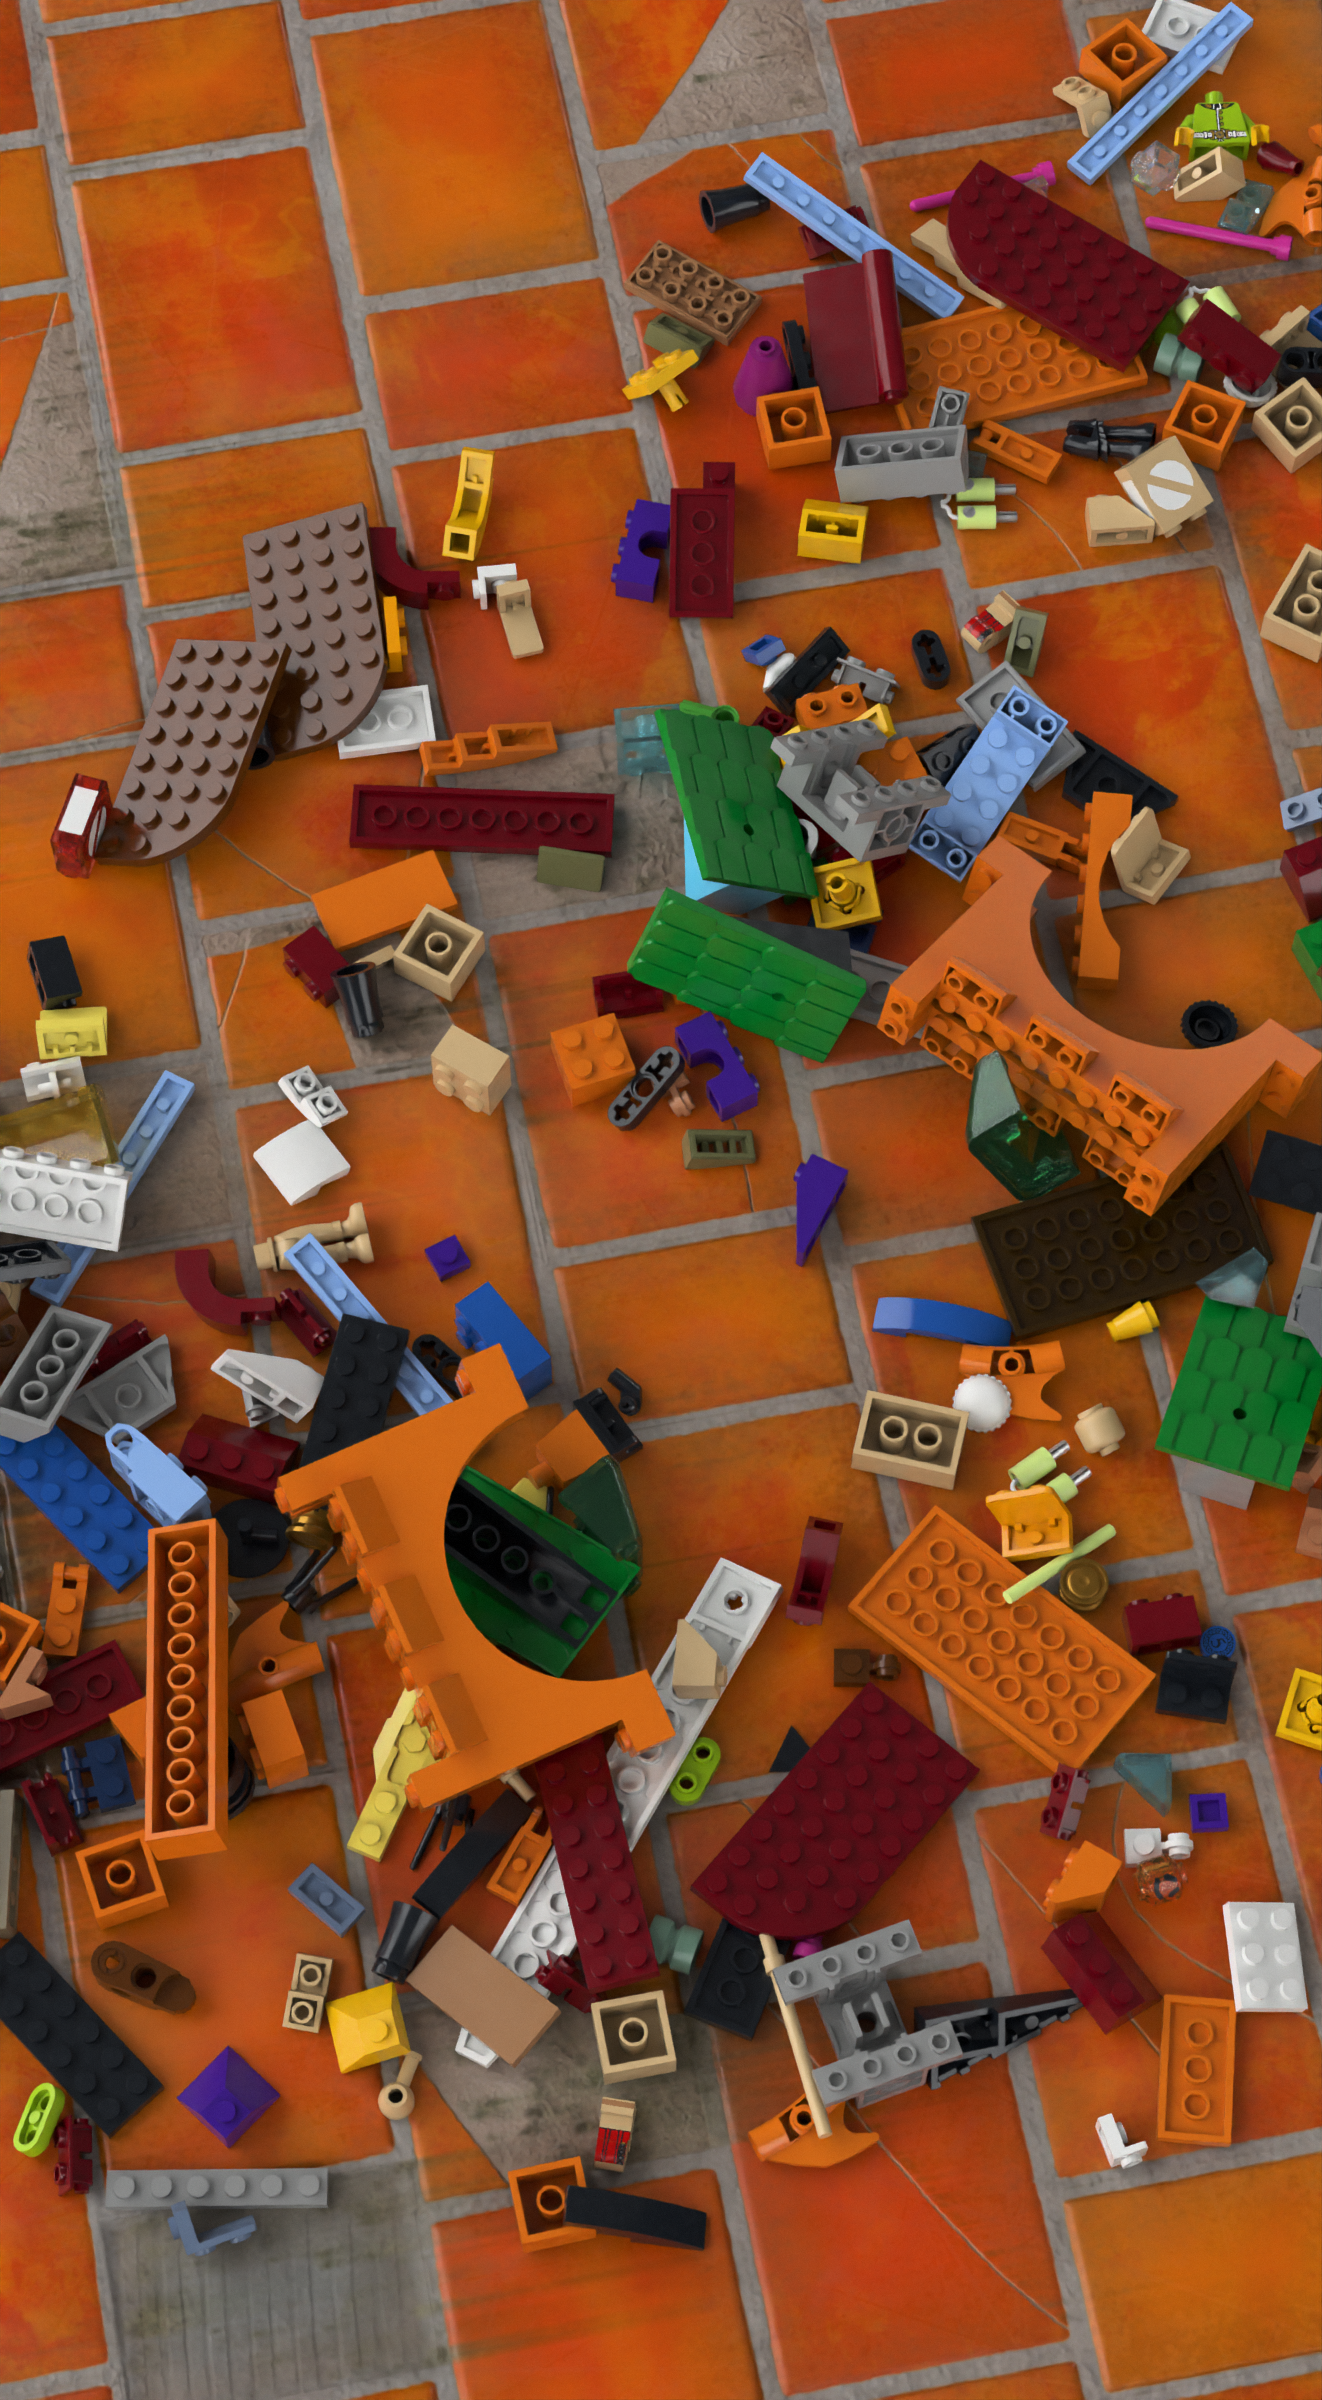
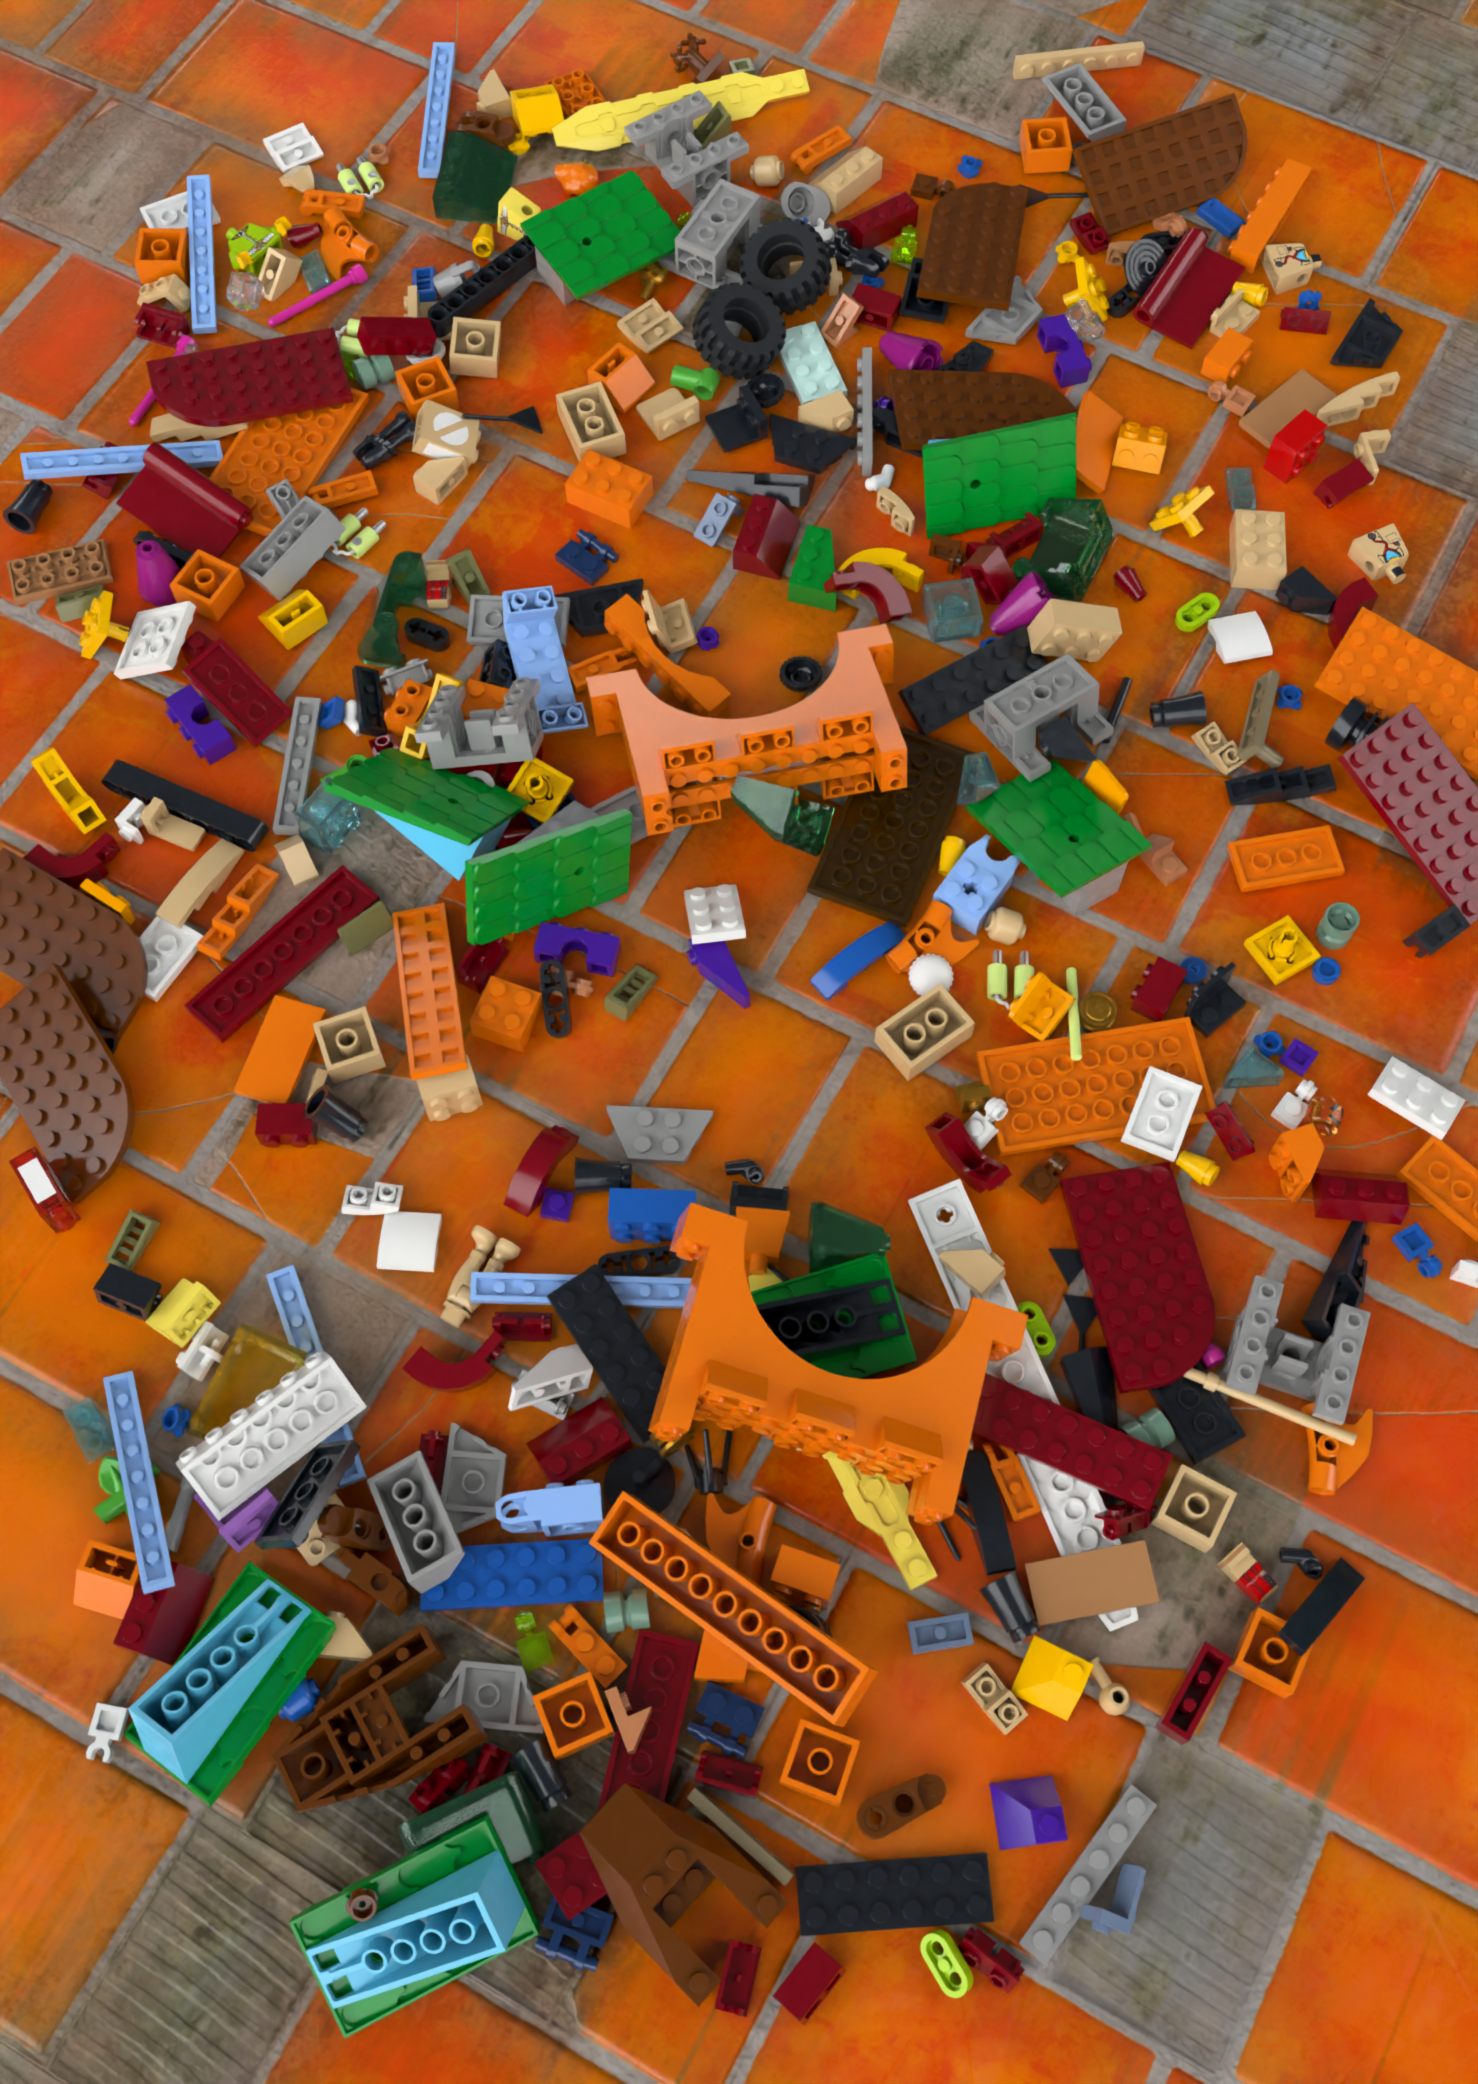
camera: 50 degrees left, 0 degrees up
none -> black beam [101,760,269,852]
none -> olive slope [104,1209,161,1271]
none -> white plate [114,601,196,680]
none -> dark red hinge [134,302,190,349]
none -> tan slope [155,838,245,929]
none -> light grey plate [273,697,323,836]
none -> tan slope [274,835,319,888]
none -> clear green windscreen [357,551,427,669]
none -> orange plate [392,903,468,1081]
none -> black piece [462,406,543,434]
none -> dark red cone [495,826,532,851]
none -> dark red arch [503,1125,579,1217]
none -> clear neon green plate [513,1609,555,1673]
none -> dark blue plate [555,529,619,586]
none -> orange brick [565,449,653,529]
none -> black plant [574,1157,632,1196]
none -> sand green wheel [603,1587,650,1634]
none -> light grey wing [606,1105,713,1165]
none -> white plate [684,884,746,944]
none -> dark purple plate [696,627,720,651]
none -> light blue brick [932,834,1020,936]
none -> pearl gold bracket [954,1081,992,1113]
none -> white plate [964,1097,1008,1150]
none -> black wedge [1059,1347,1122,1504]
none -> black piece [1063,1294,1097,1351]
none -> white plate [1121,1066,1203,1162]
none -> dark red brick [1154,1641,1233,1745]
none -> yellow cone [1176,1150,1220,1186]
none -> blue plate [1253,1031,1285,1060]
none -> black arm [1279,1547,1323,1580]
none -> blue plate [1391,1222,1443,1278]

